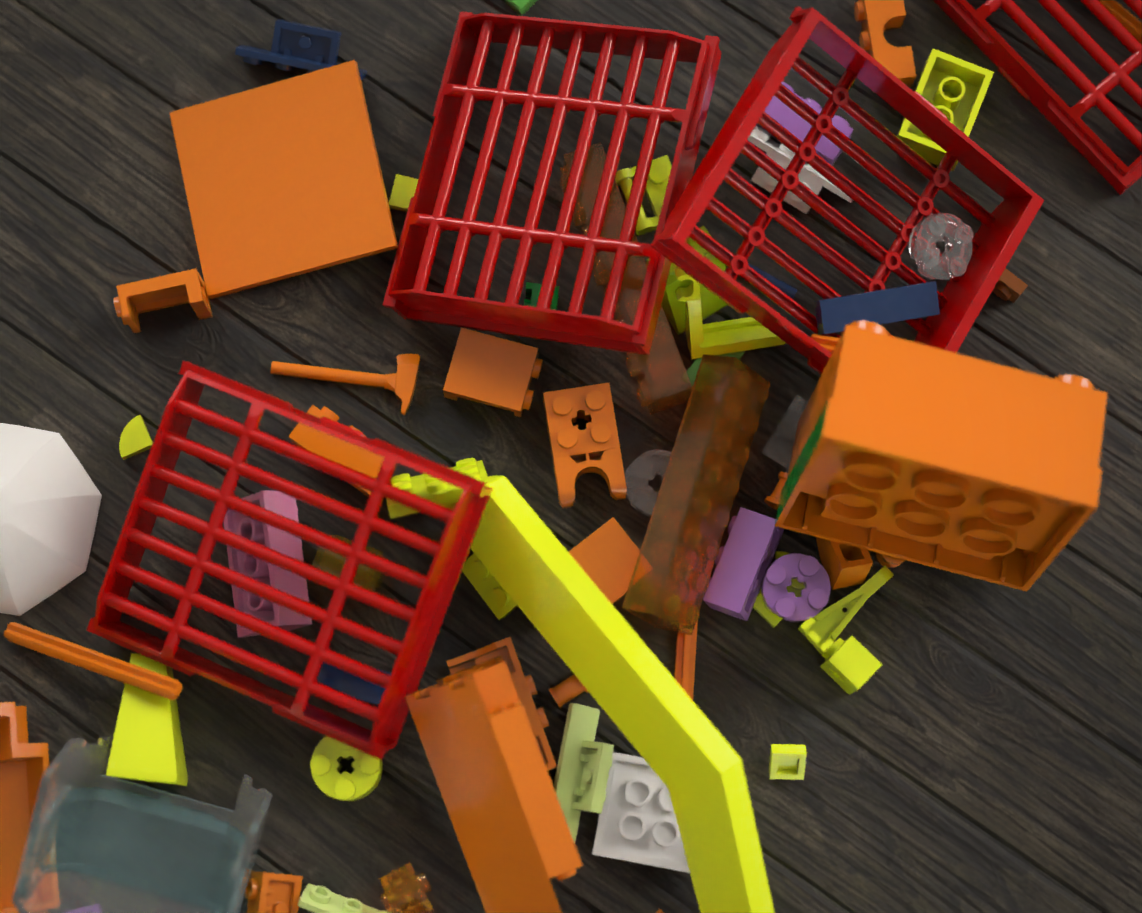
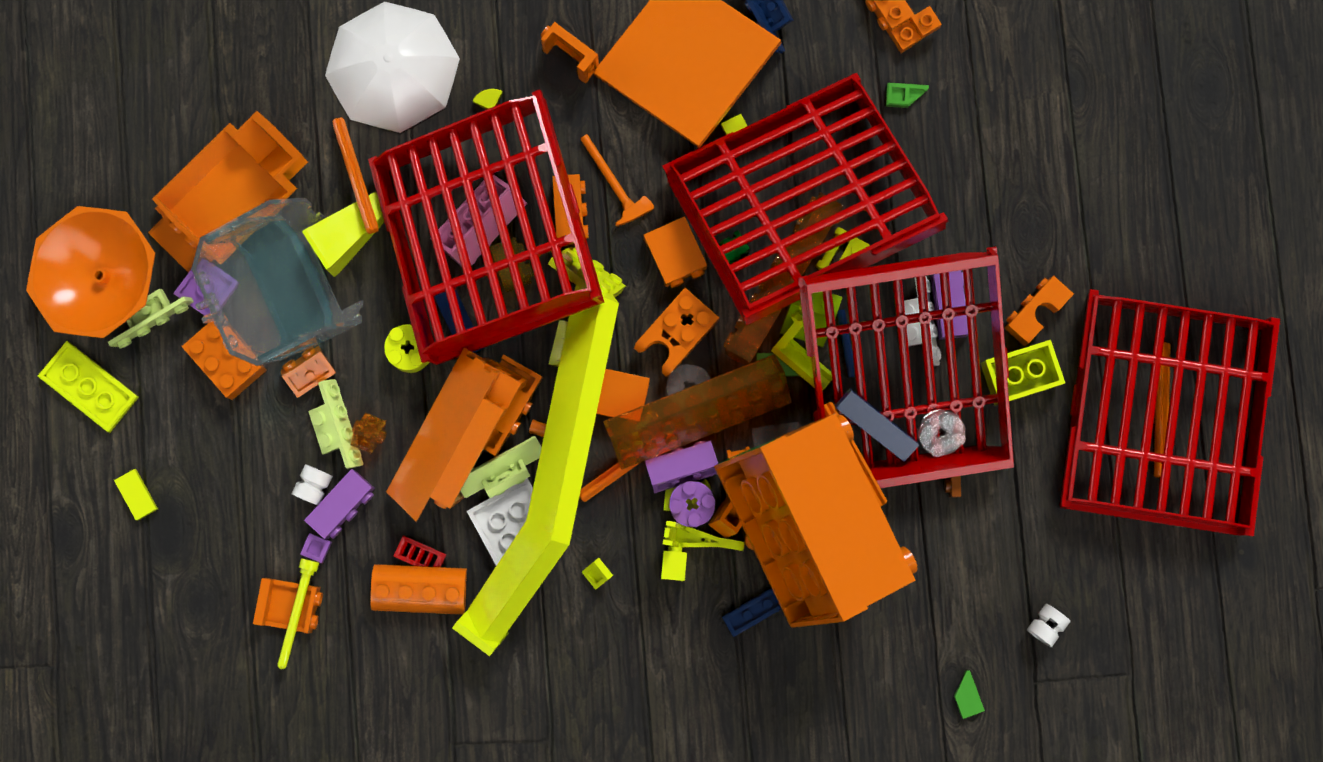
camera: 50 degrees right, 5 degrees up
none -> dark blue tile [722,588,782,637]

